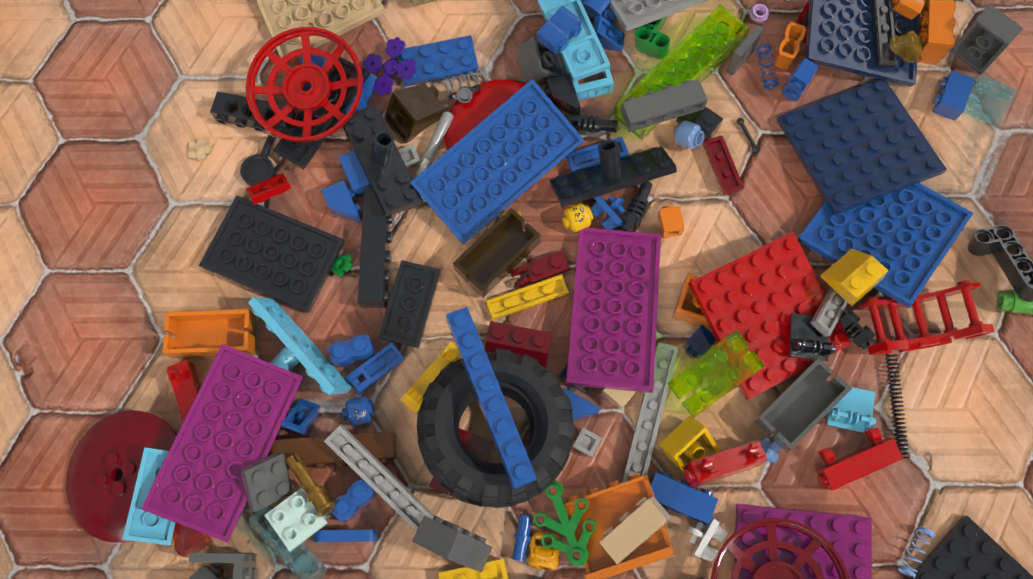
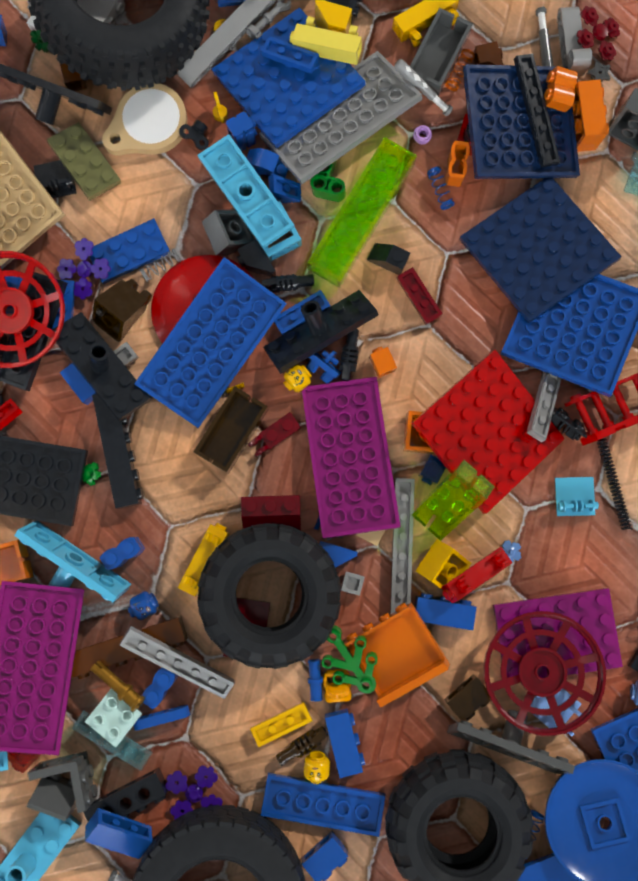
camera: 20 degrees left, 10 degrees up
dark grey plate [240,452,293,512] -> none
blue slope [281,399,320,437] -> none
blue slope [322,180,363,223] -> none
blue plate [345,342,405,396] -> none
black plate [378,260,441,349] -> none
light grey piece [412,111,453,180] -> none
dark grey brick [412,515,492,572] -> none
blue brick [446,307,537,490] -> none
piece [448,85,481,103] -> none
yellow tile [485,274,569,321] -> none
blue brick [537,6,582,54] -> none
tan brick [599,496,672,564] -> none
dark grey brick [621,79,708,132] -> none
medium blue head [674,121,705,149] -> none
white hips [687,519,727,561] -> none
dark grey plate [727,25,763,75] -> none
black hinge [737,118,760,154] -> none
dark grey piece [755,358,852,453] -> none
blue brick [782,58,818,102] -> none
black hinge [789,313,836,361] -> none
red brick [816,427,903,490] -> none
yellow slope [820,249,888,306] -> none
clear yellow piece [890,30,923,63] -> none
blue brick [932,71,975,120] -> none

